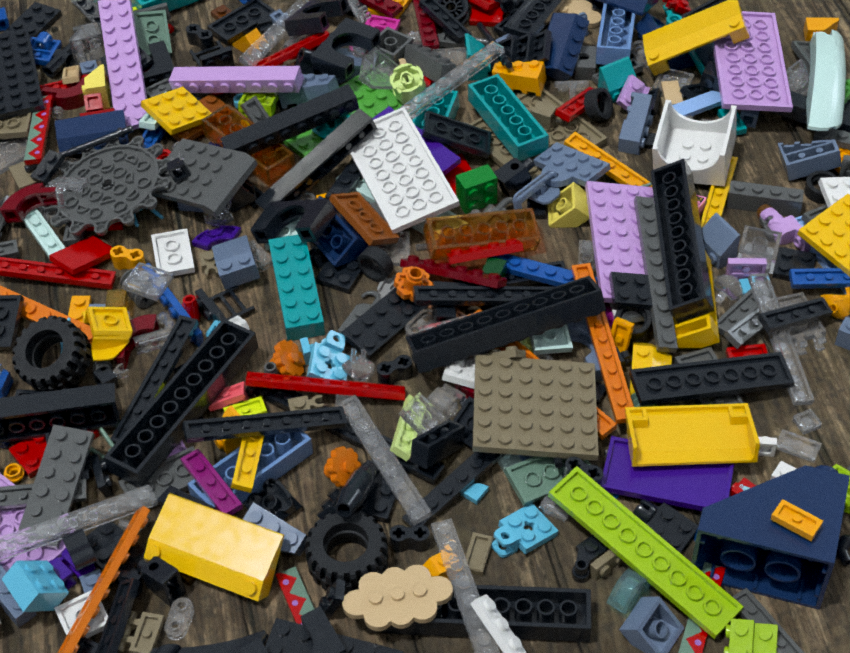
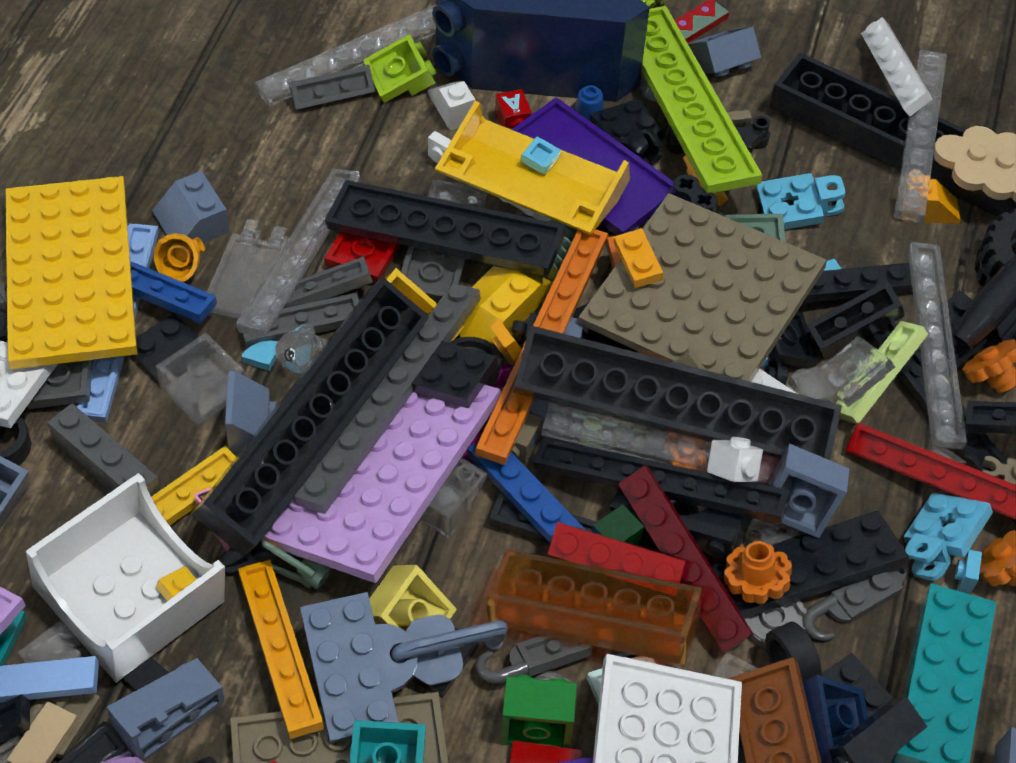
camera: 155 degrees left, 5 degrees up
clear piece [342,348,375,382] -> none
black axle [377,355,413,385] -> none
black axle [389,524,430,553] -> none
dark tan tile [462,532,494,576] -> none
black torso [494,157,535,197] -> none
clear cone [538,494,570,523] -> none
clear light blue brick [606,568,651,614] -> none
lavender plate [725,258,767,282] -> none
lavender plate [757,204,811,252] -> none
black plate [758,297,833,333] -> none
clear plate [776,429,822,463] -> none
clear plate [793,409,822,435] -> none
none -> yellow plate [156,566,197,601]
none -> medium azure plate [521,136,561,175]
none -> light orange plate [614,228,663,288]
none -> white brick [707,437,763,482]
none -> sand blue slope [769,444,850,538]

